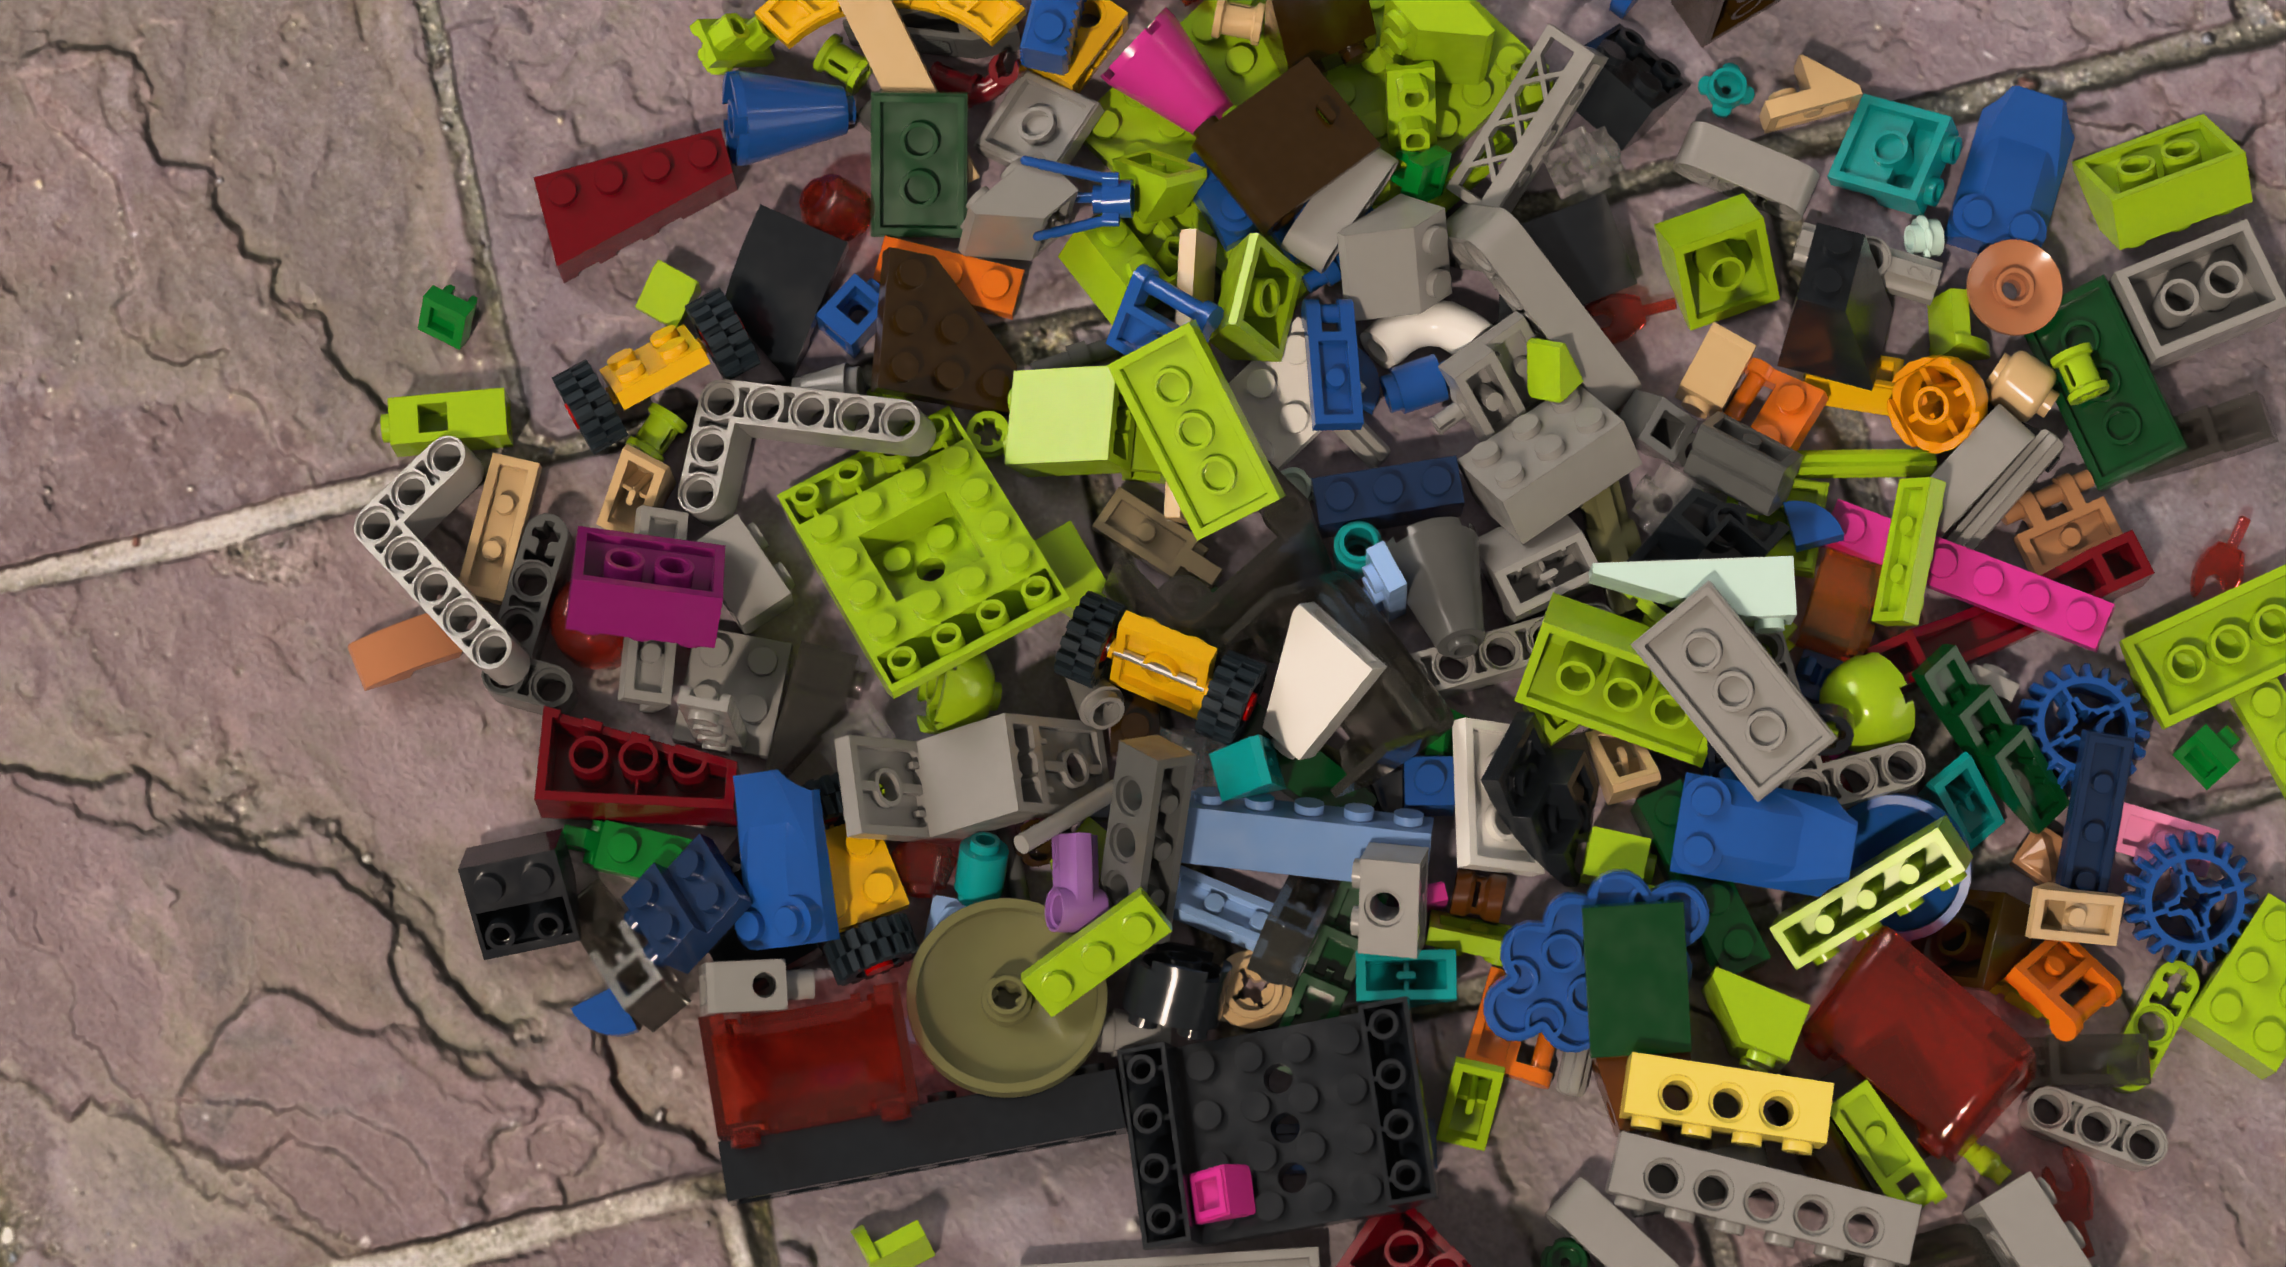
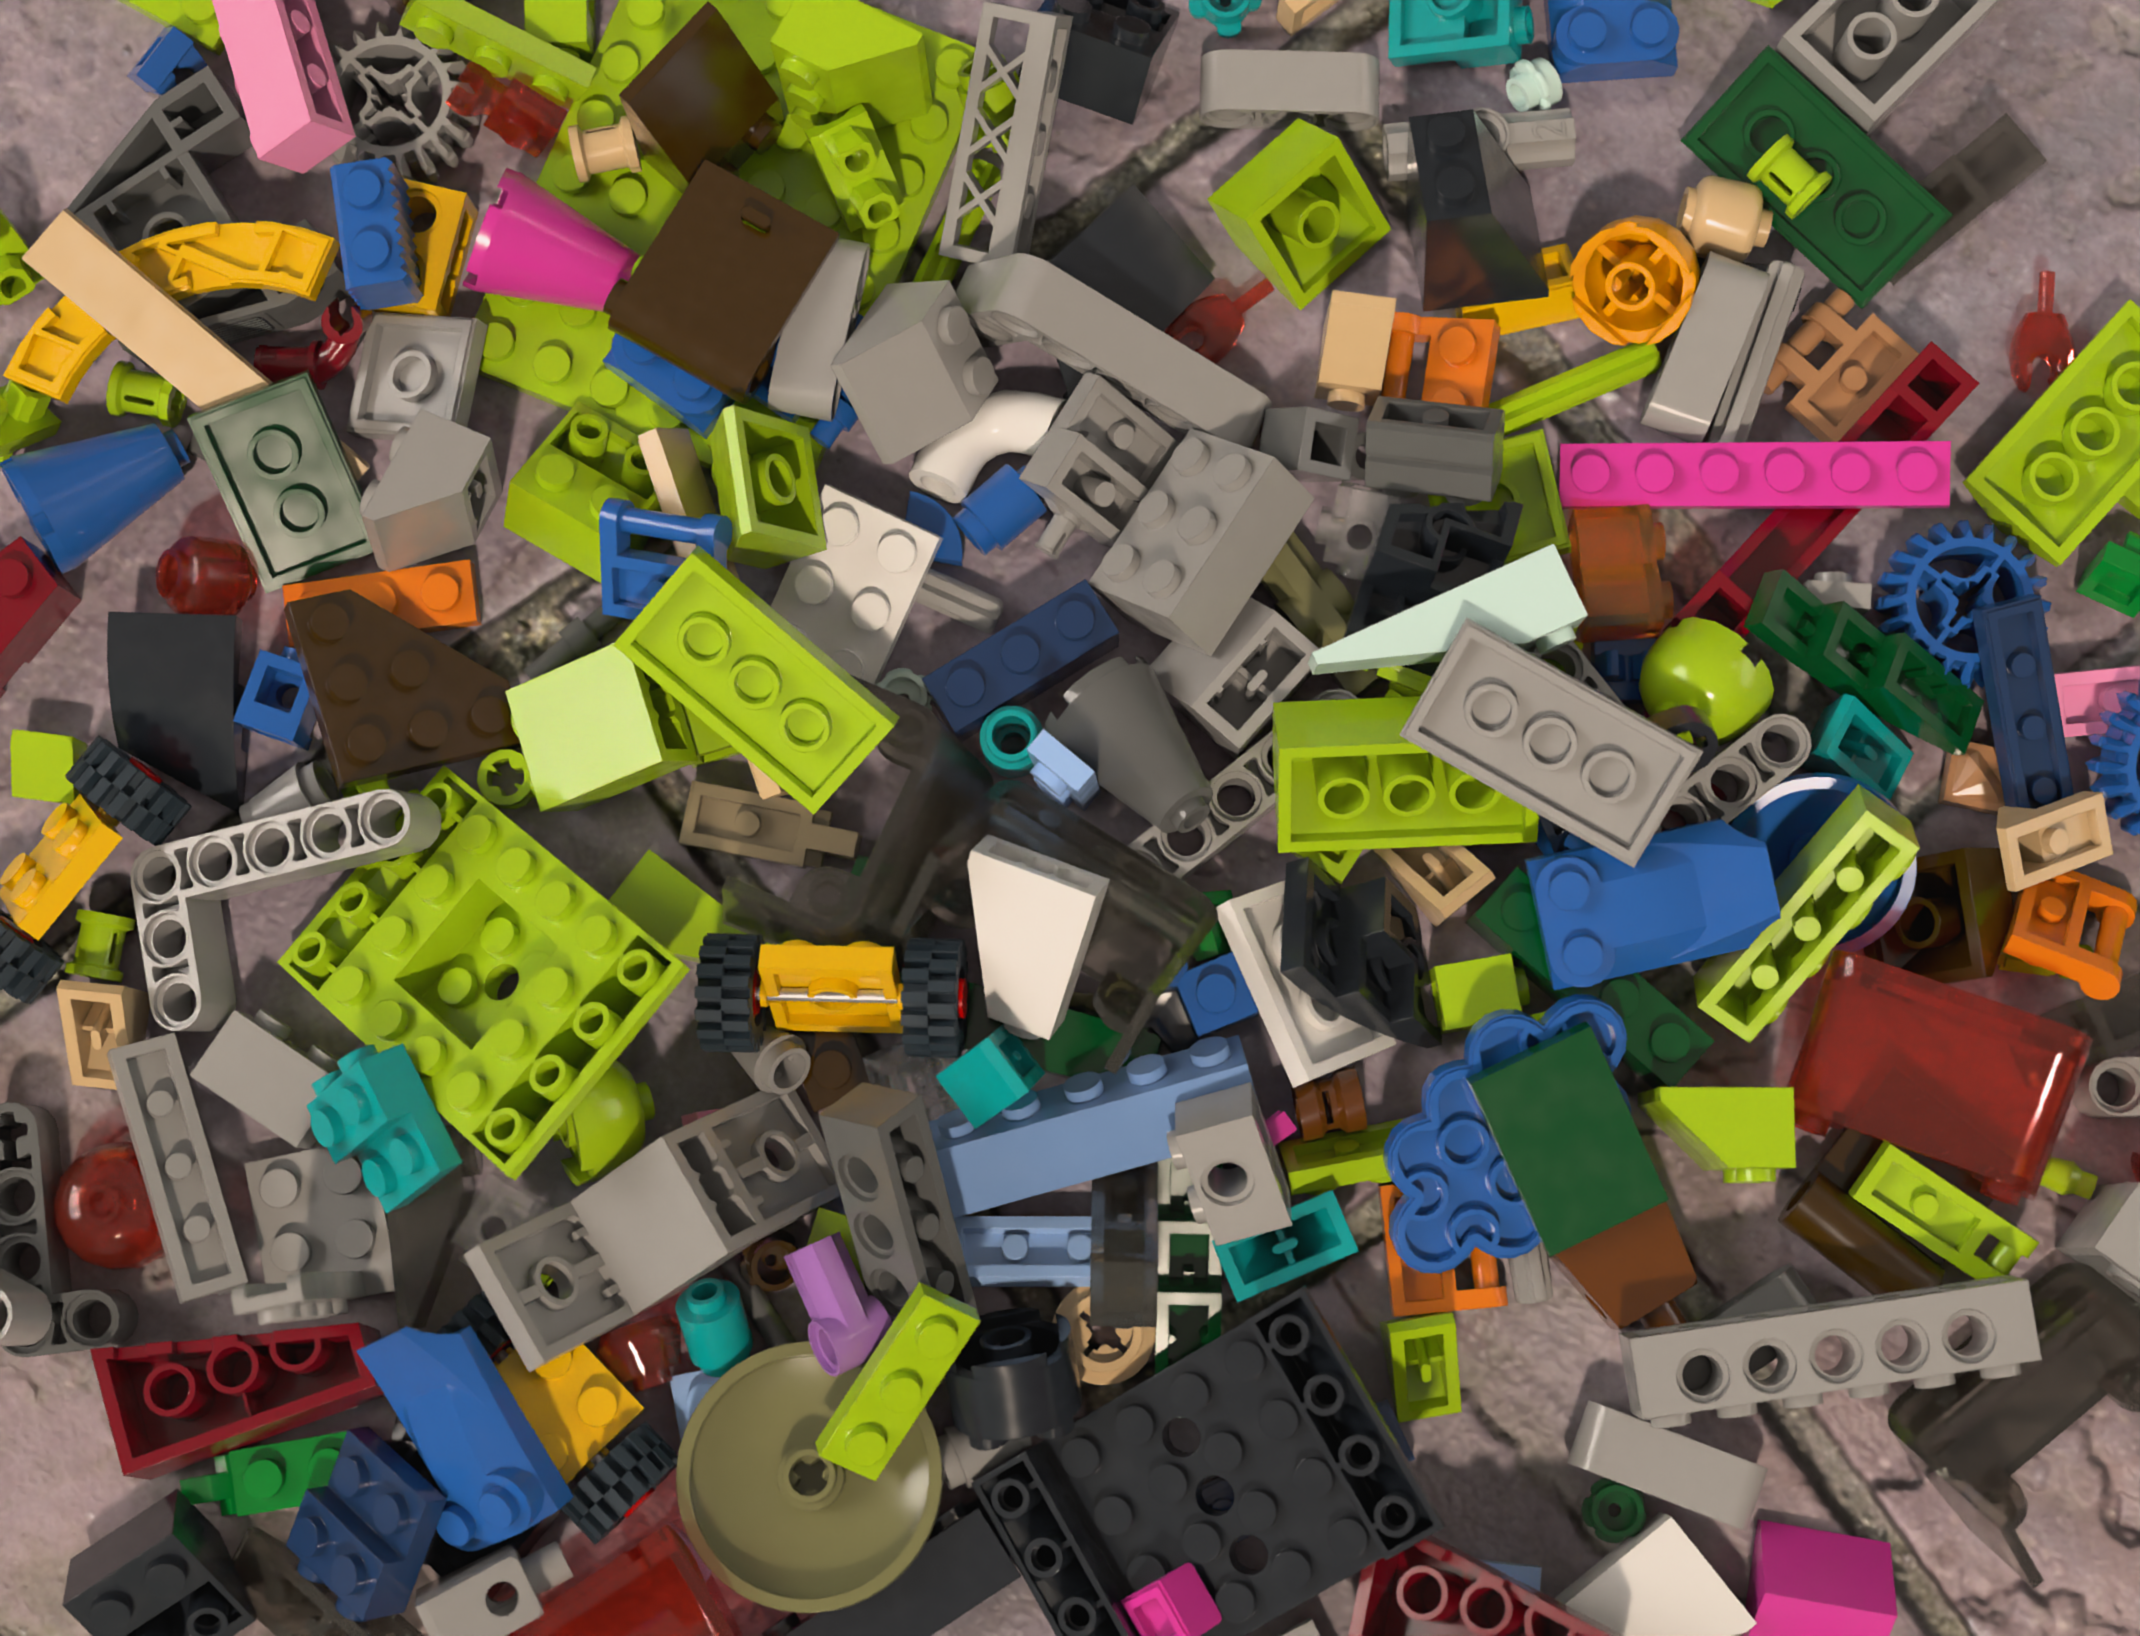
camera: 20 degrees left, 5 degrees up
magenta slope [565,526,726,648] -> none
light grey bar [1014,779,1114,854] -> none
blue plant [1020,156,1135,241] -> none
lime slope [1112,148,1207,224] -> none
blue plate [1301,299,1364,431] -> none
green tile [1390,145,1452,202] -> none
lime slope [1527,337,1583,403] -> none
clear brick [1541,125,1625,200] -> none
light yellow brick [1619,1052,1834,1155] -> none
blue tile [1783,501,1844,552] -> none
lime plate [1871,477,1946,626] -> none
lime tile [1927,288,1990,361] -> none
nougat dish [1966,239,2063,336] -> none
none -> teal plate [306,1043,462,1214]

